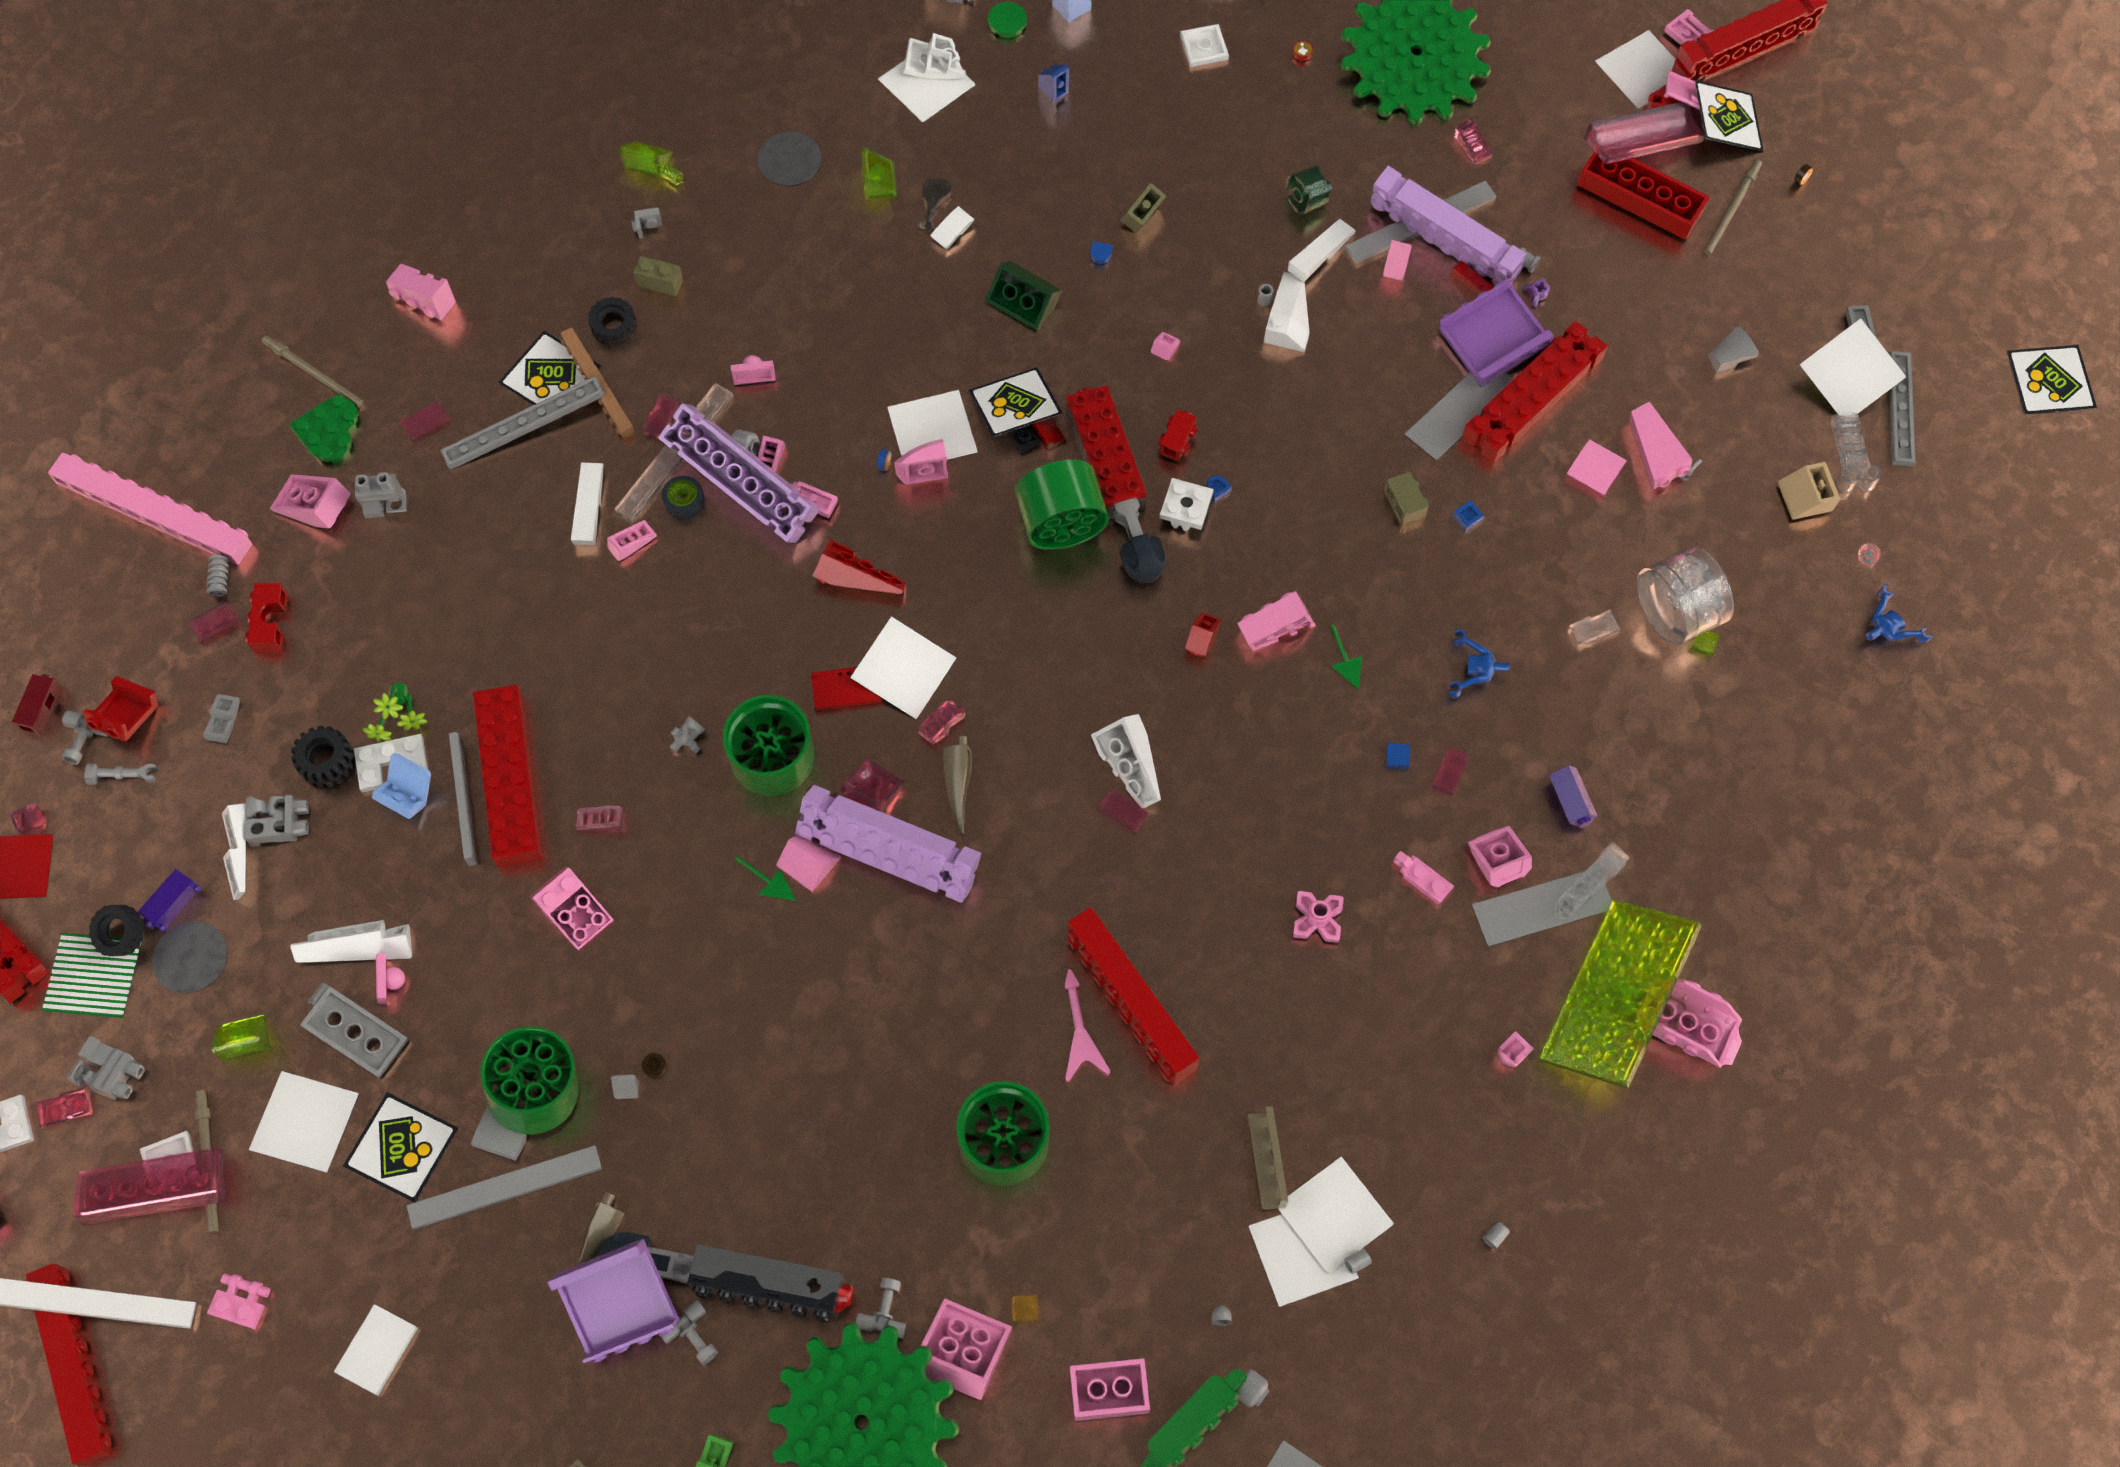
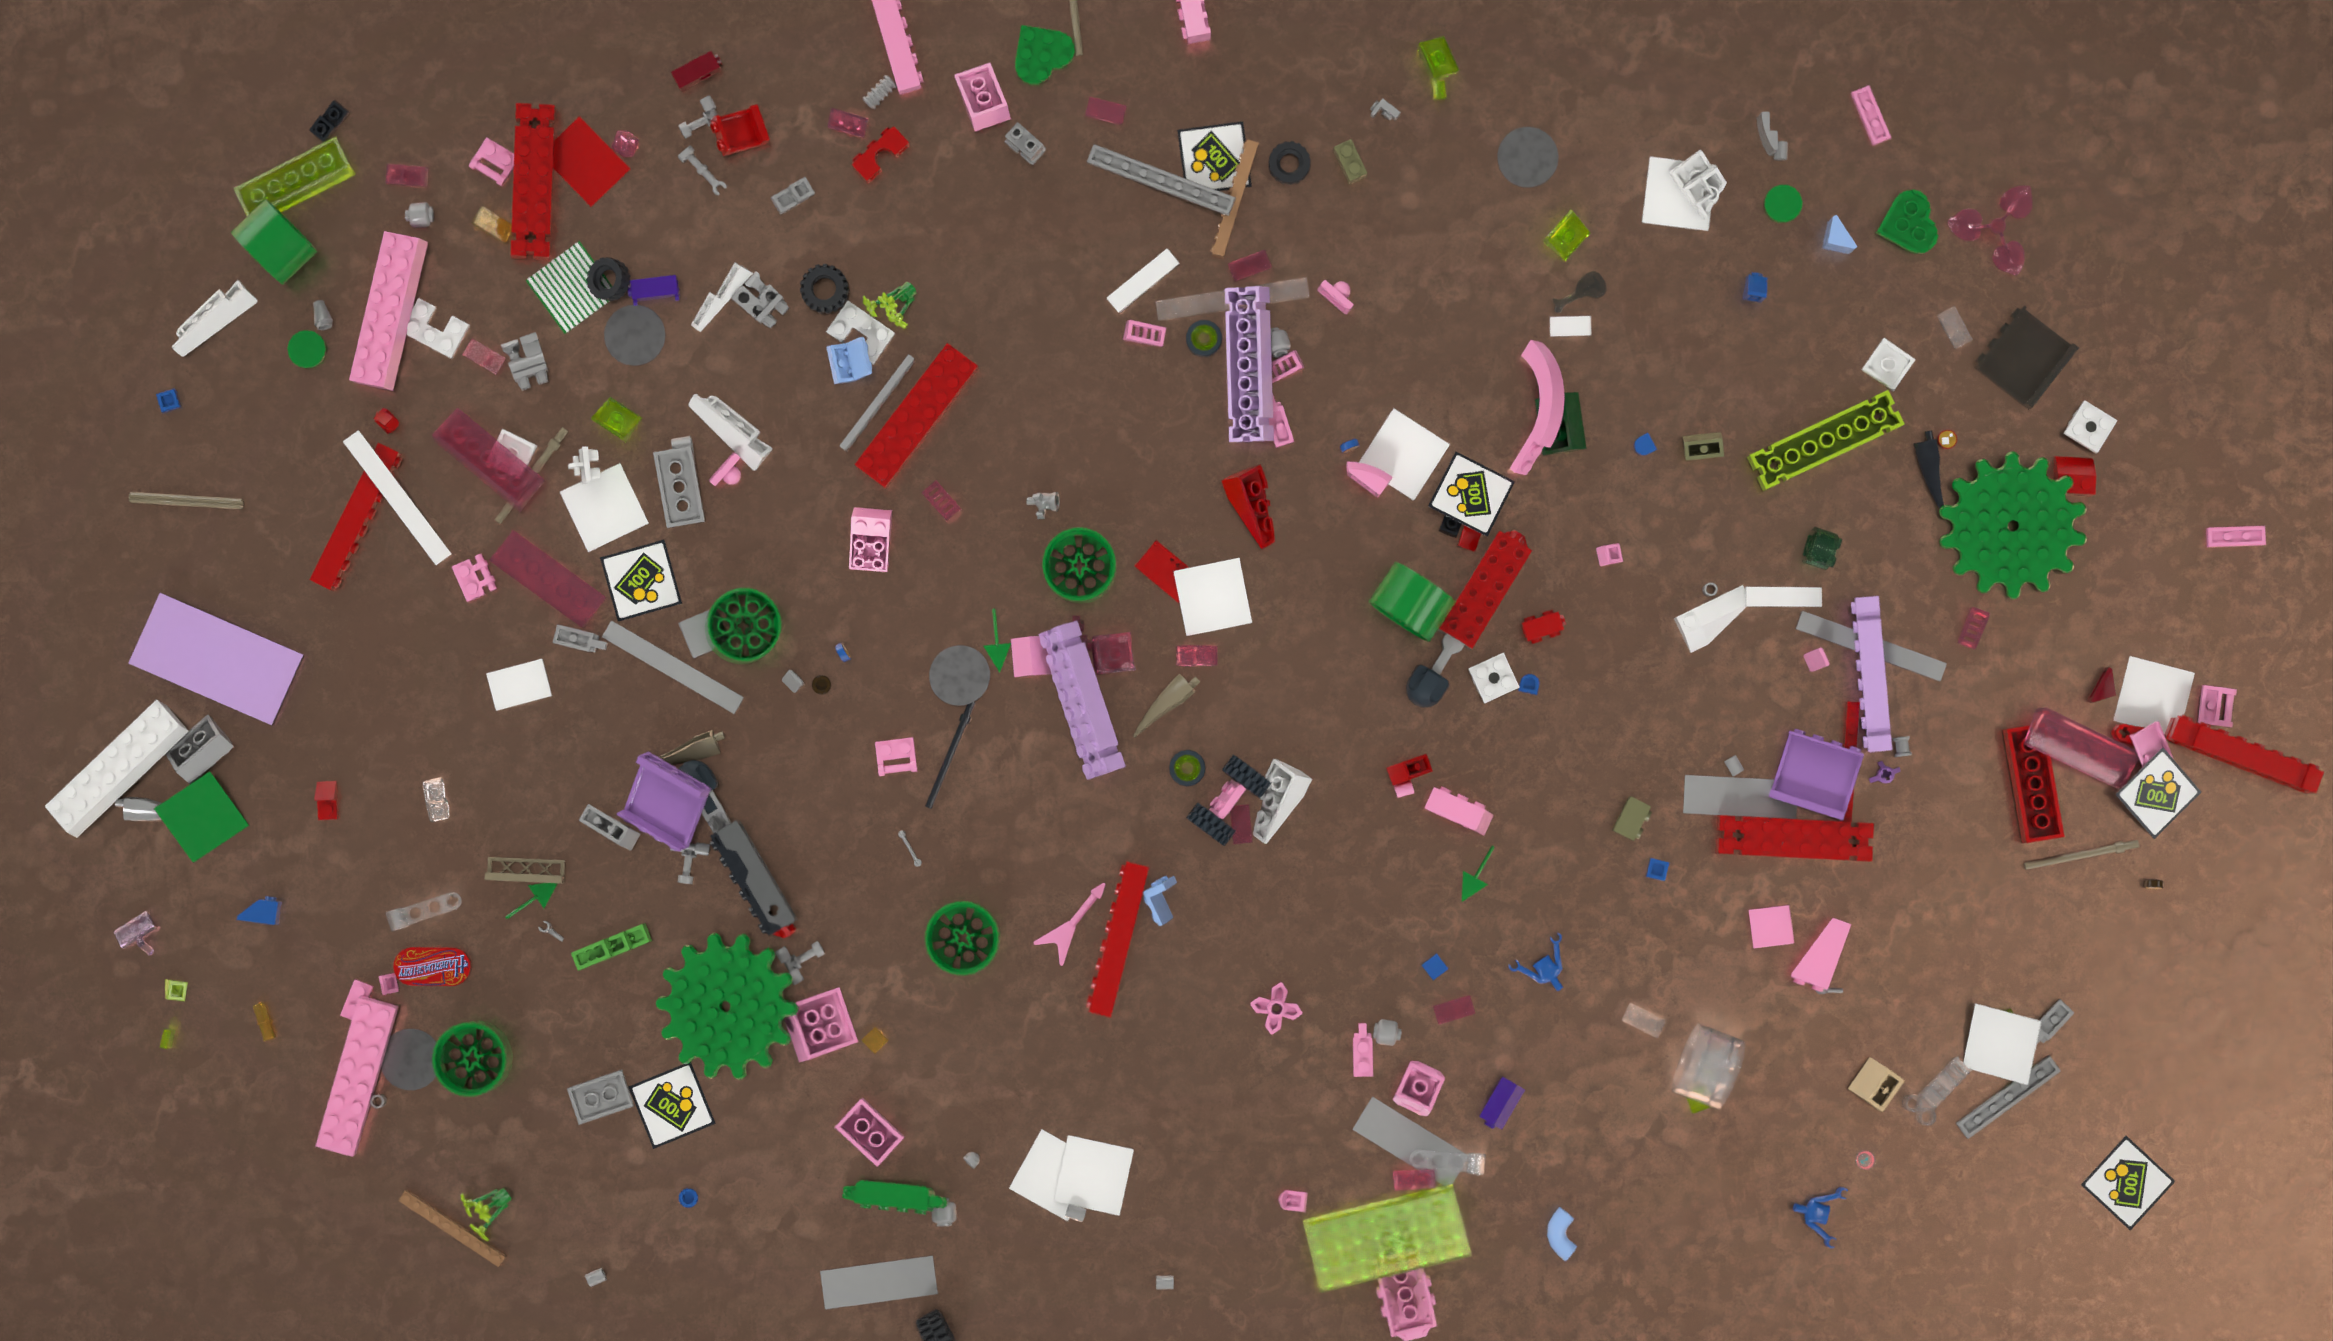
camera: 50 degrees right, 20 degrees up
dark tan fence [1247,1106,1288,1210] -> none
light grey slope [1708,326,1759,373] -> none
none -> red piece [373,408,399,434]
none -> clear pink arch [489,530,607,628]
none -> light grey hinge [553,624,608,652]
none -> white hips [568,446,601,484]
none -> light grey slope [579,804,640,850]
none -> blue tile [835,642,851,662]
none -> bright pink plate [875,737,917,776]
none -> light grey hinge [898,830,922,867]
none -> black bar [925,702,976,809]
none -> flat silver sticker [929,645,990,706]
none -> light blue bracket [1143,875,1177,926]
none -> wheel [1169,750,1206,786]
none -> black plate [1186,755,1271,846]
none -> light grey head [1373,1019,1402,1046]
none -> clear pink slope [1393,1169,1436,1191]
none -> bright pink hinge [1394,780,1414,798]
none -> bright pink arch [1510,340,1564,475]
none -> light blue cylinder [1547,1207,1577,1261]
none -> light grey hinge [1724,755,1744,776]
none -> lime brick [1747,390,1905,491]
none -> black piece [1914,430,1944,509]
none -> dark red slope [2087,667,2116,703]

